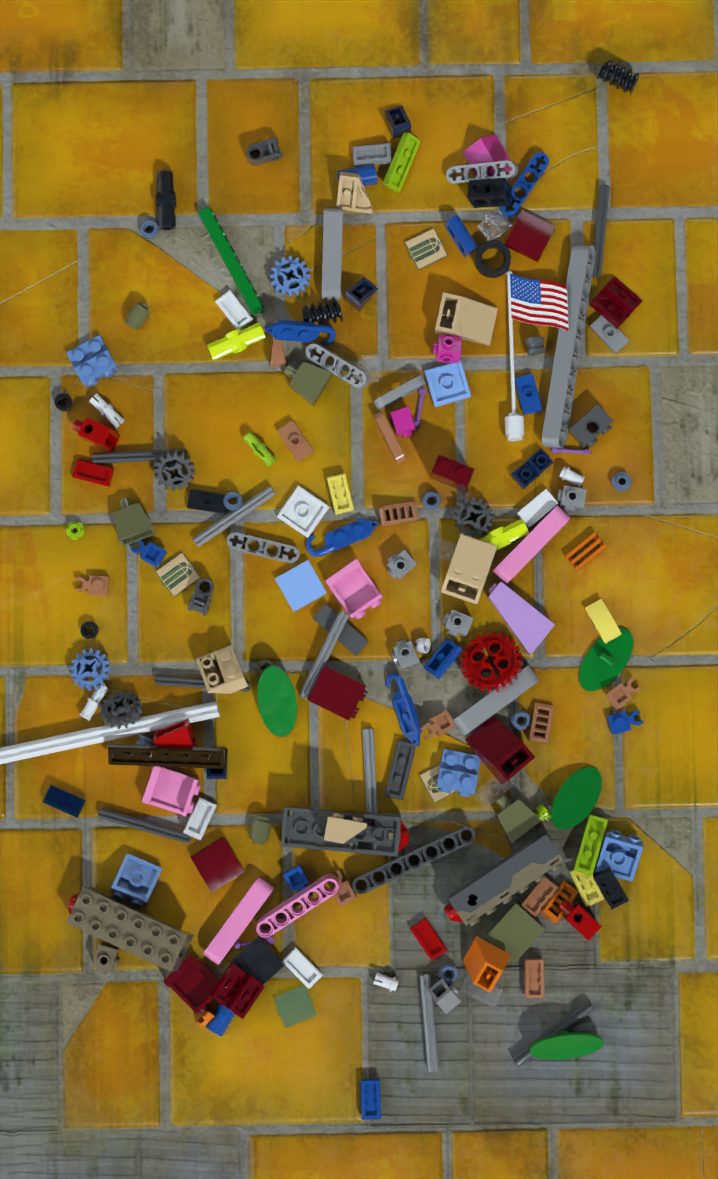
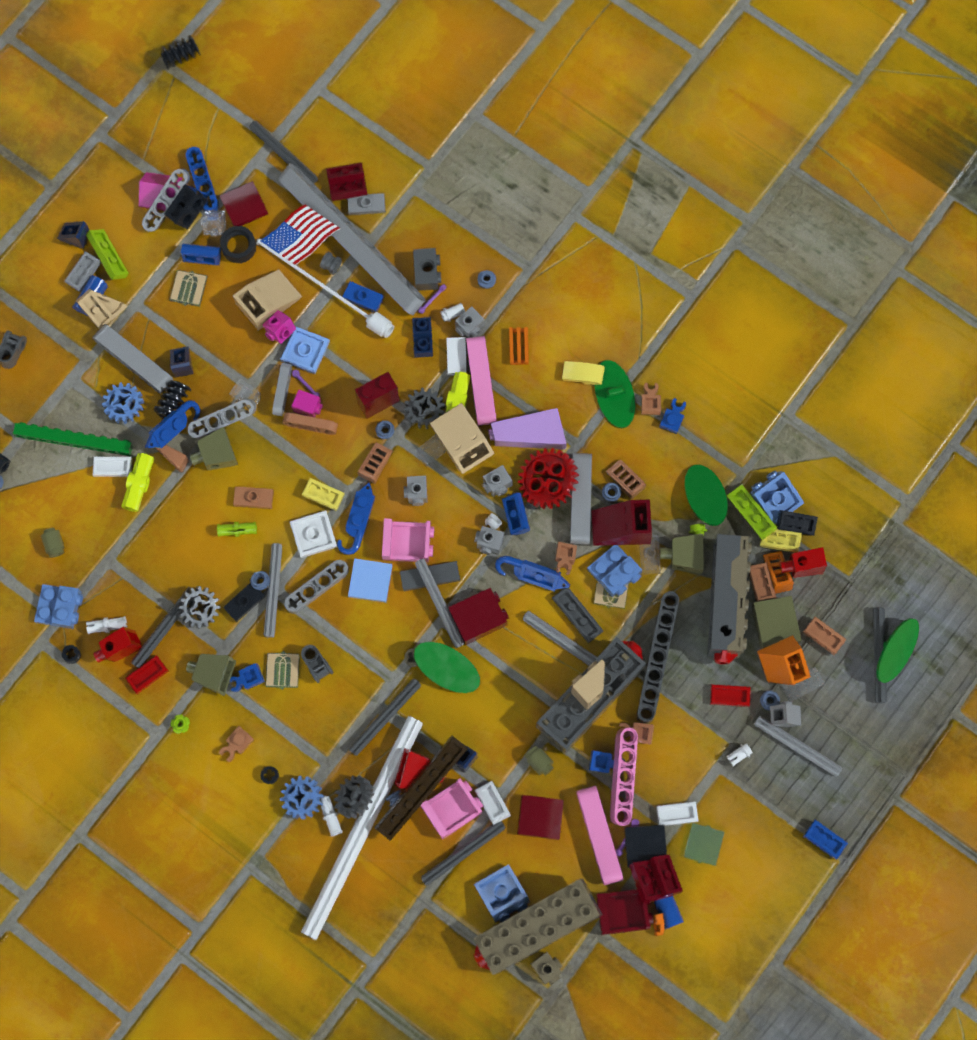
camera: 50 degrees left, 10 degrees down
clear blue plate [43,784,86,818] -> none
tan slope [196,645,248,694] -> none

